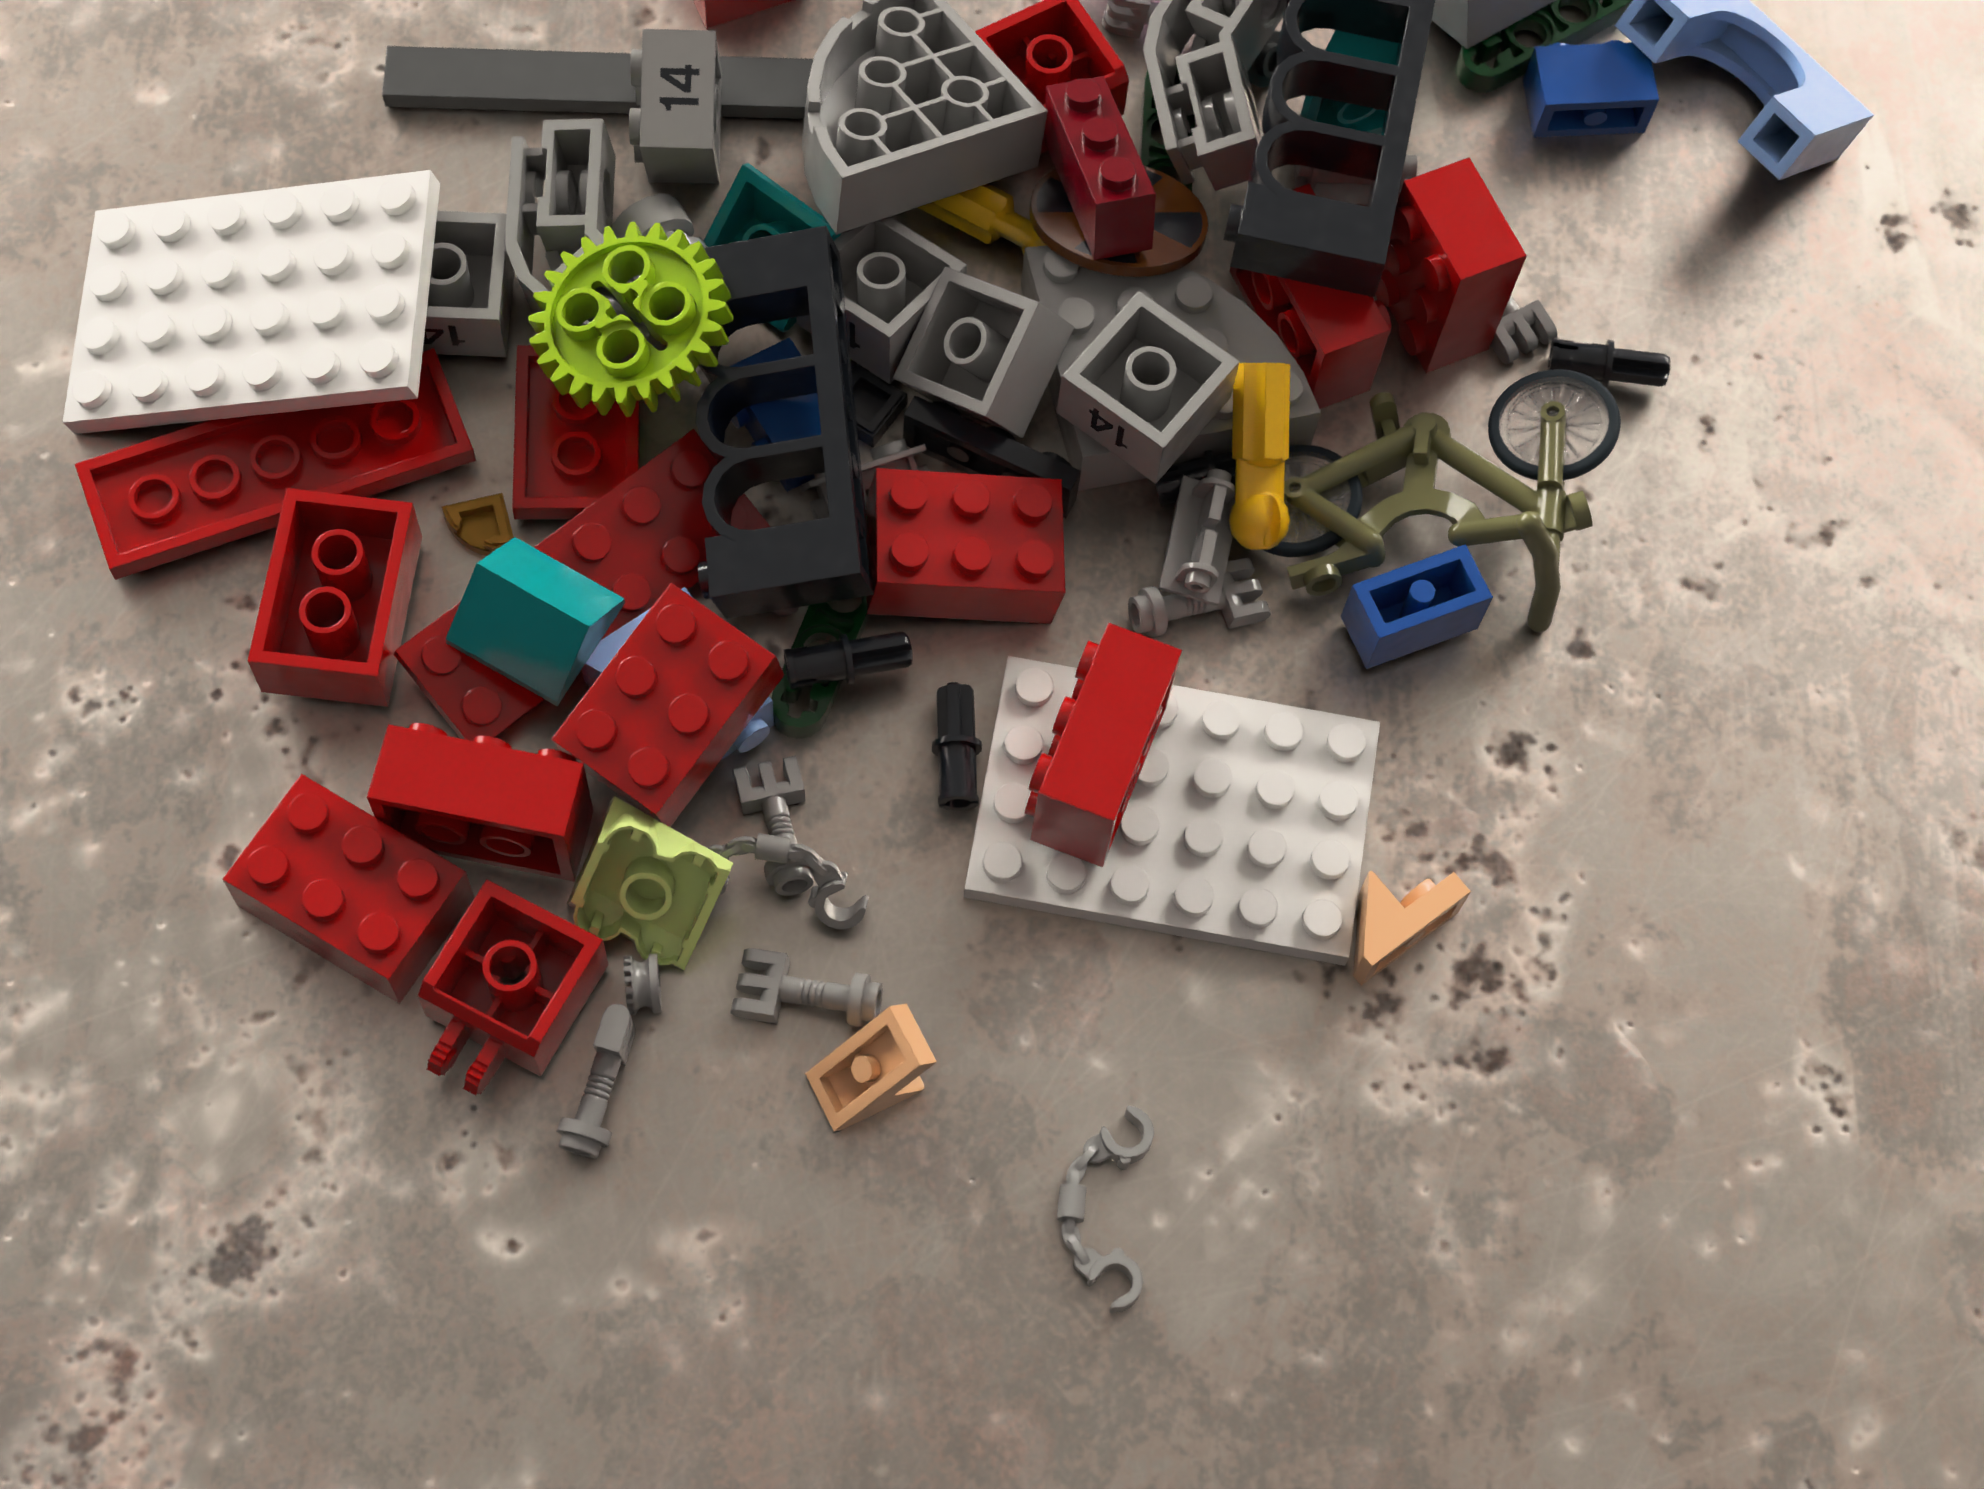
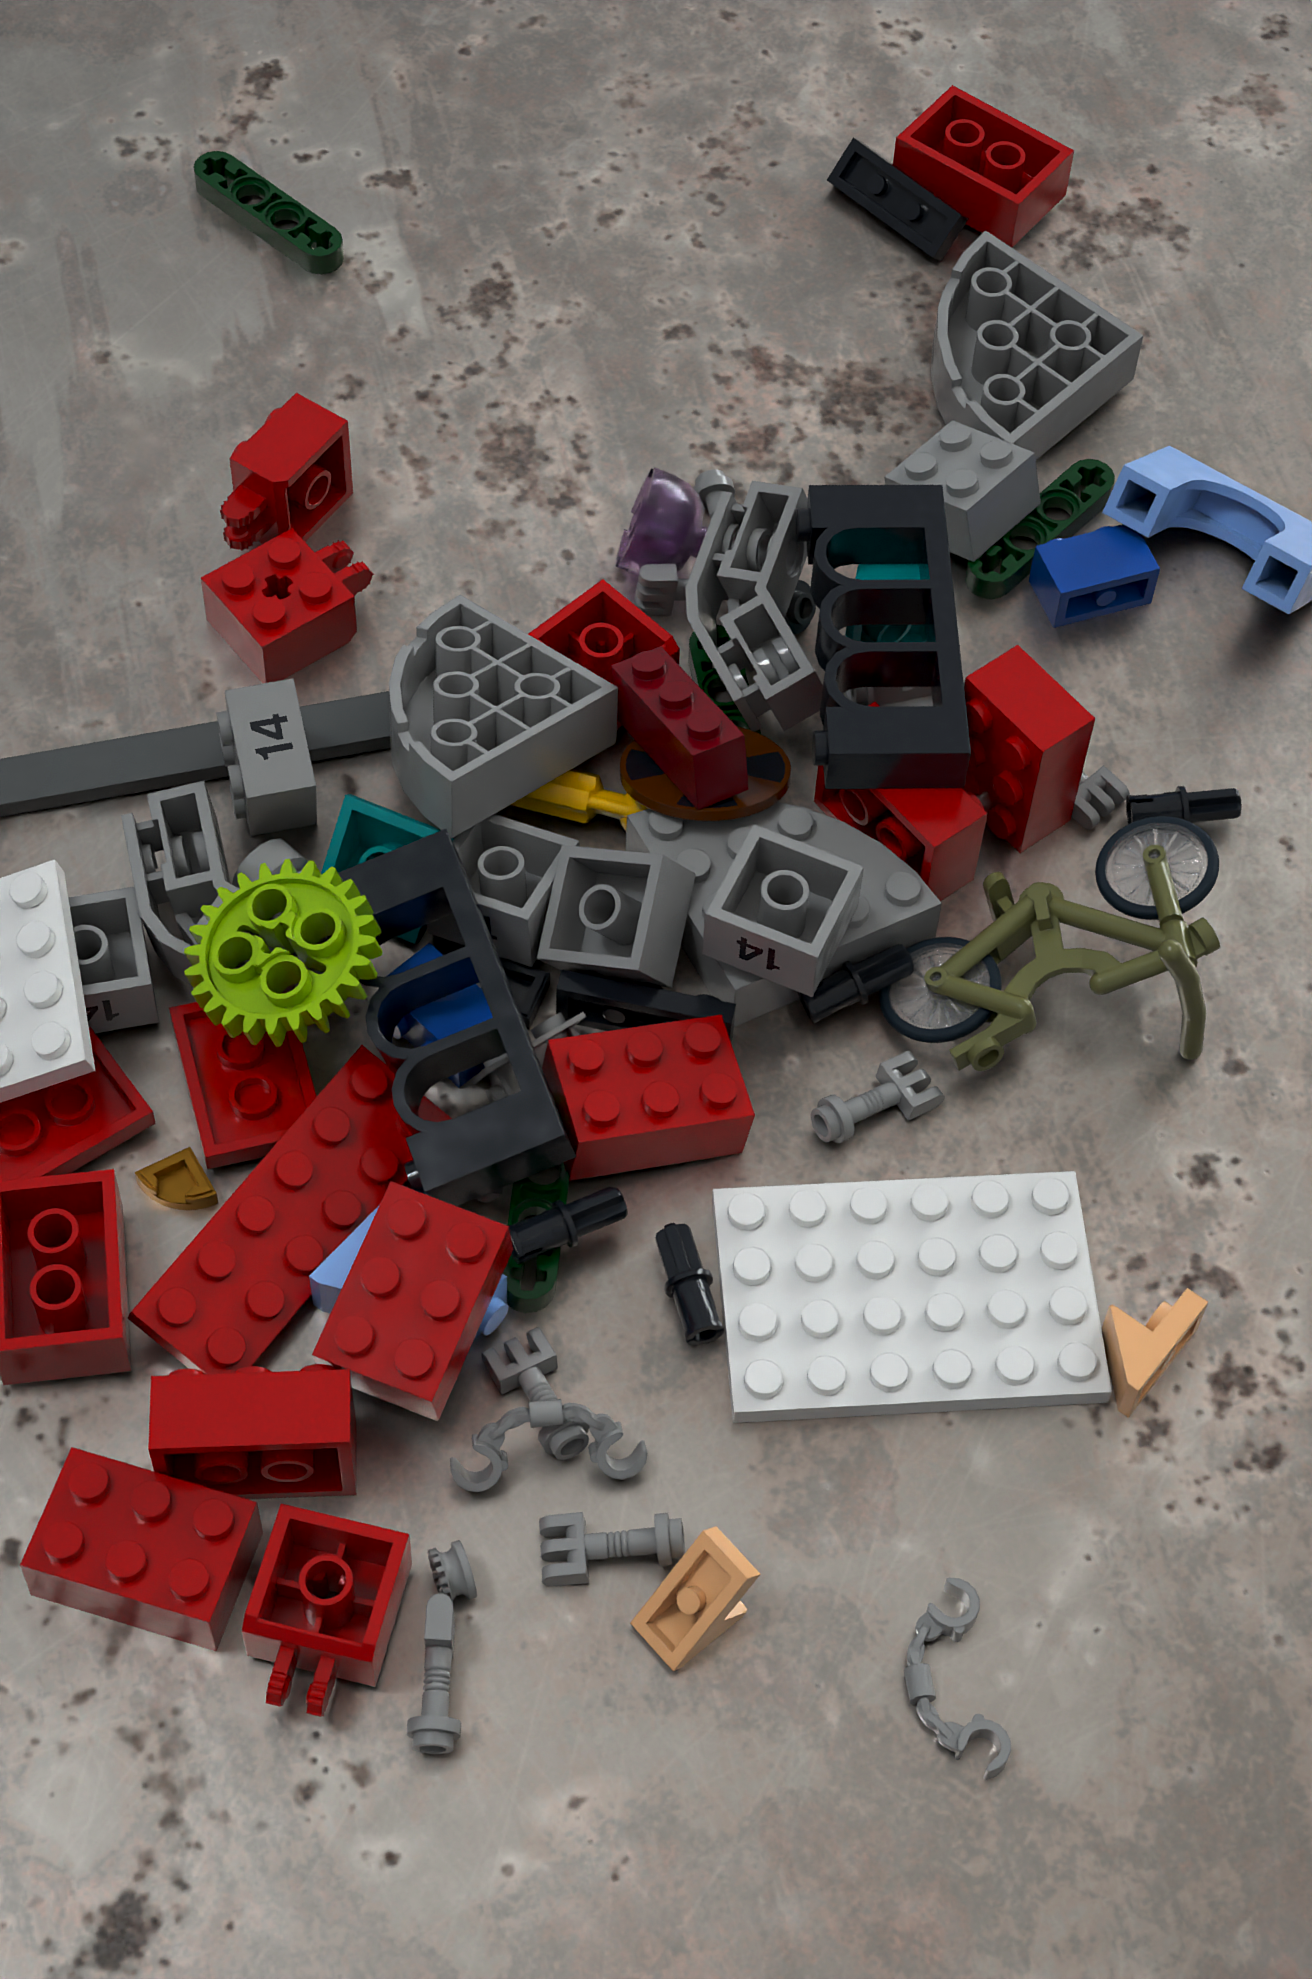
camera: 10 degrees left, 10 degrees down
teal slope [446,537,625,706] -> none
yellowish green slope [567,796,733,971] -> none
red brick [1024,622,1182,867] -> none
light grey hinge [1159,469,1235,606] -> none
yellow piece [1228,363,1290,550] -> none
blue brick [1340,544,1493,669] -> none

